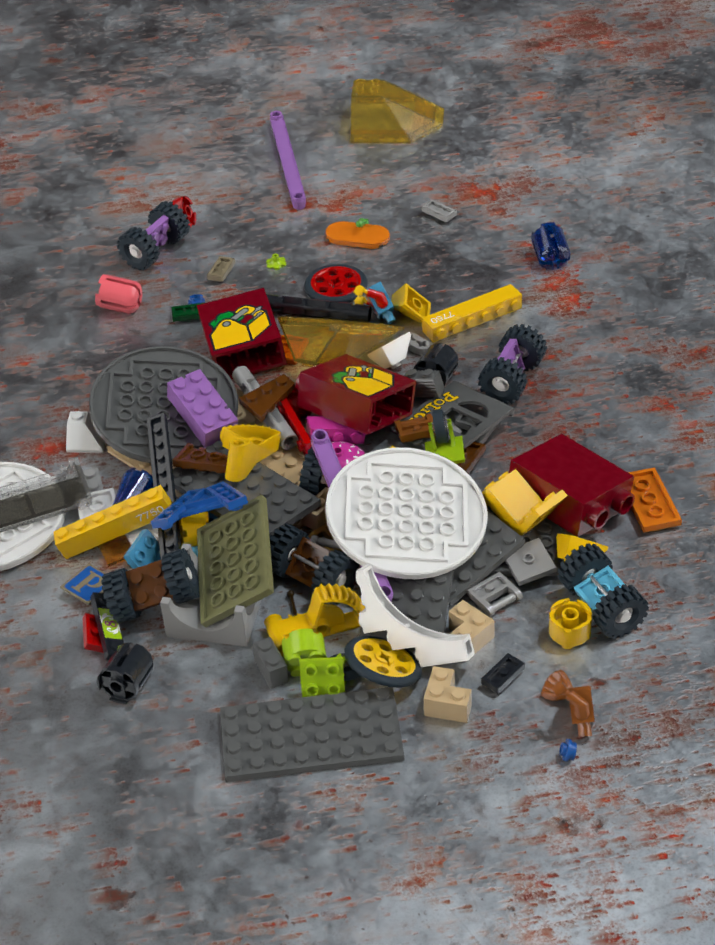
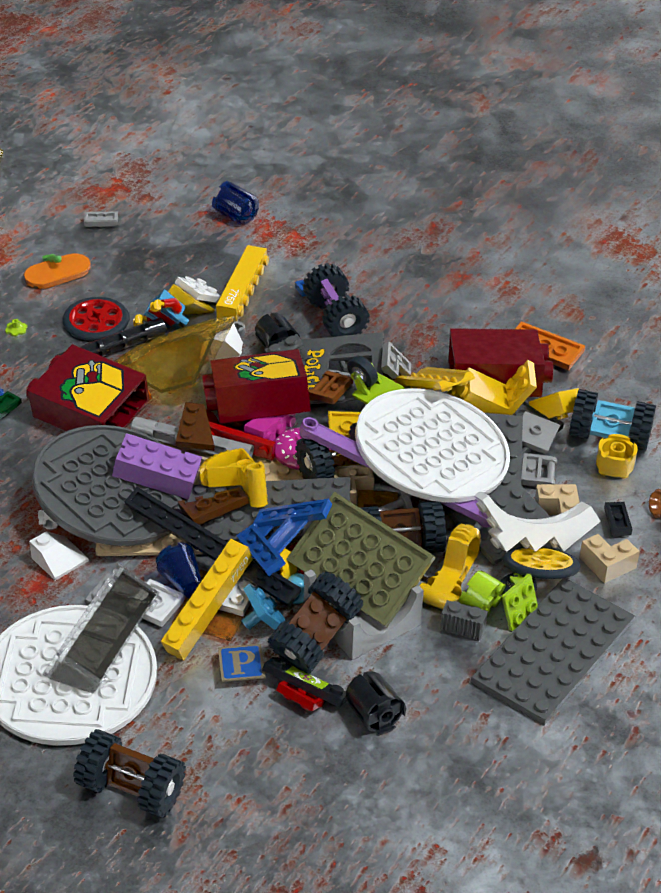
camera: 50 degrees left, 0 degrees up
none -> white plate [175,276,221,303]
none -> light grey plate [381,341,411,379]
none -> yellow plate [395,367,475,392]

